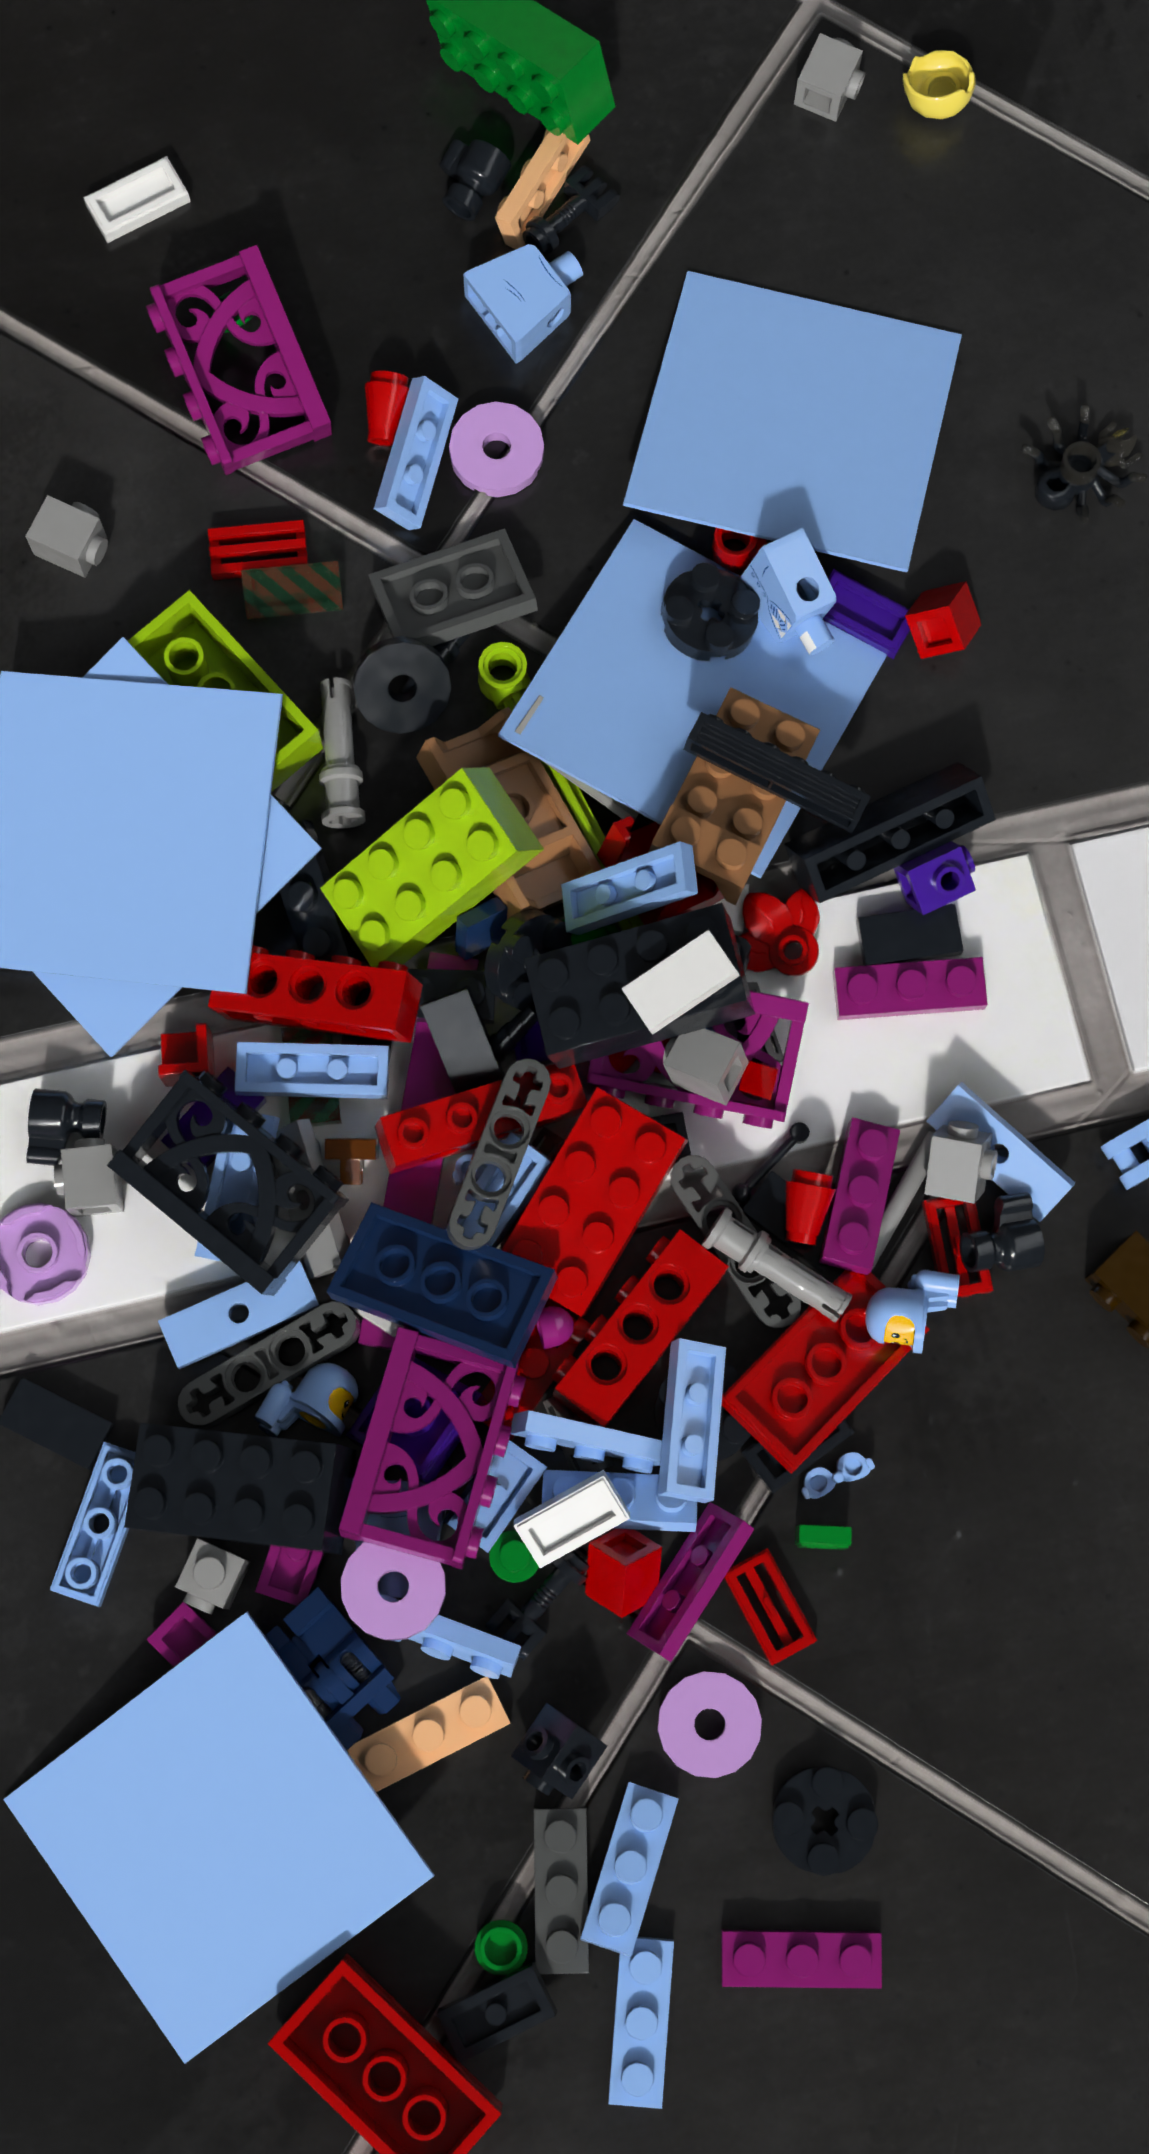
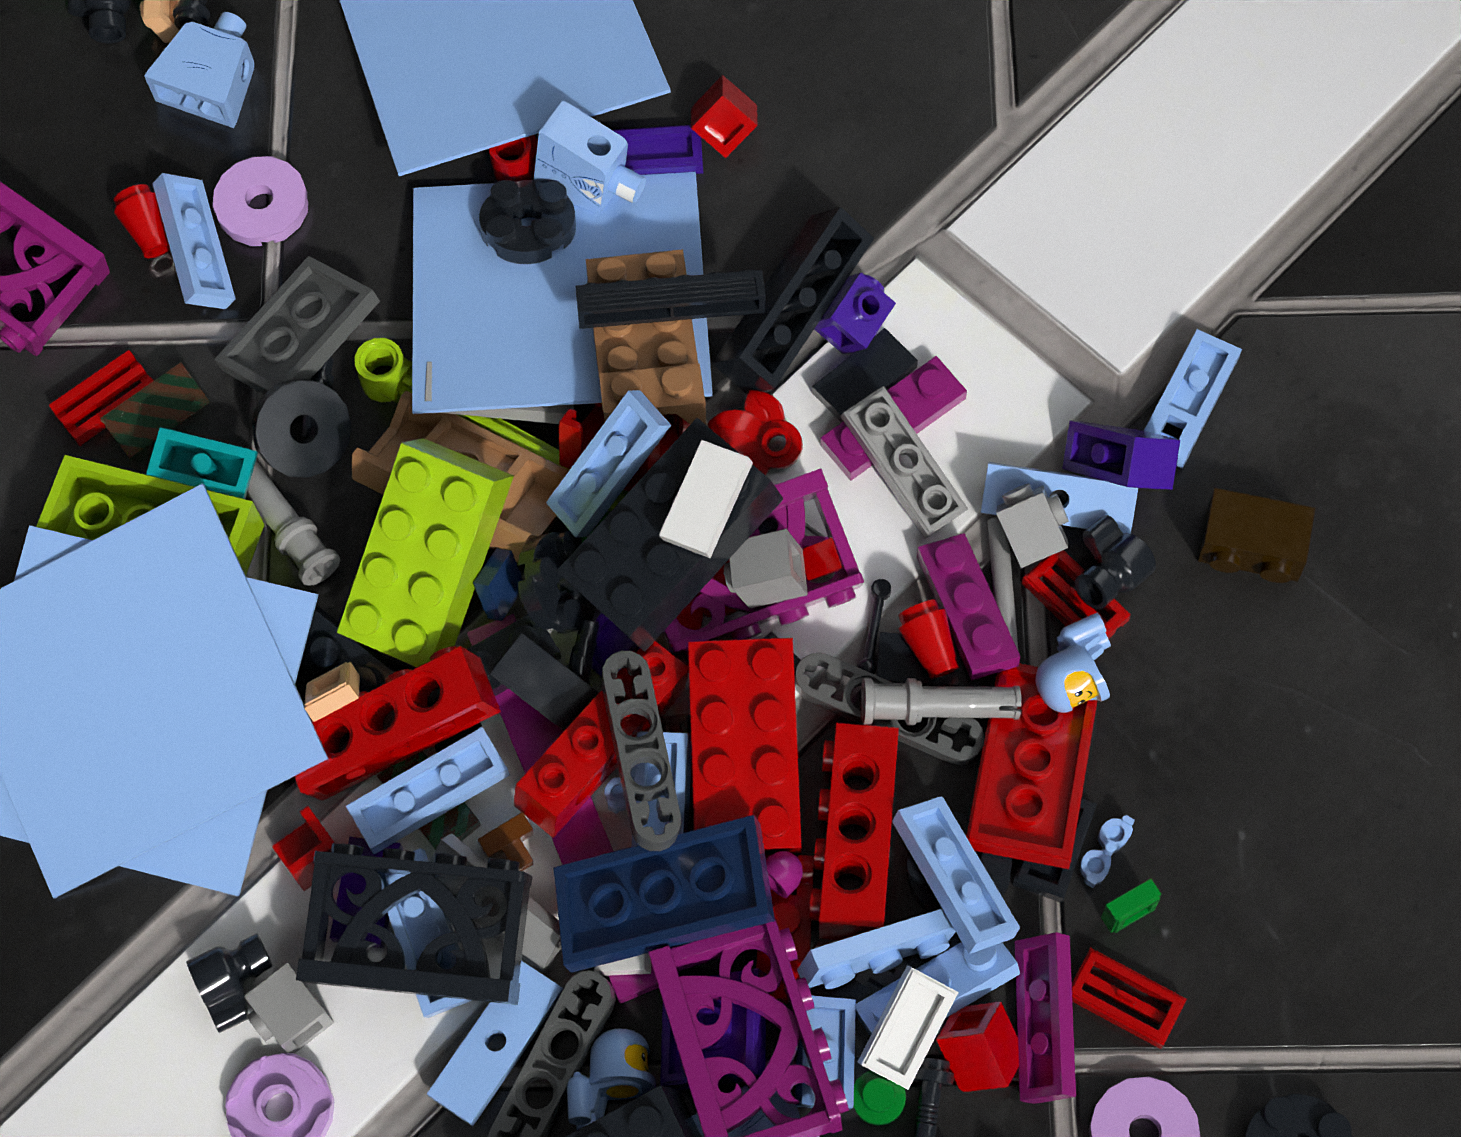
camera: 25 degrees left, 10 degrees down
none -> teal slope [146,427,258,499]
none -> light nougat tile [304,662,360,722]
none -> light grey tile [840,386,968,539]
none -> dark purple slope [1062,420,1181,490]

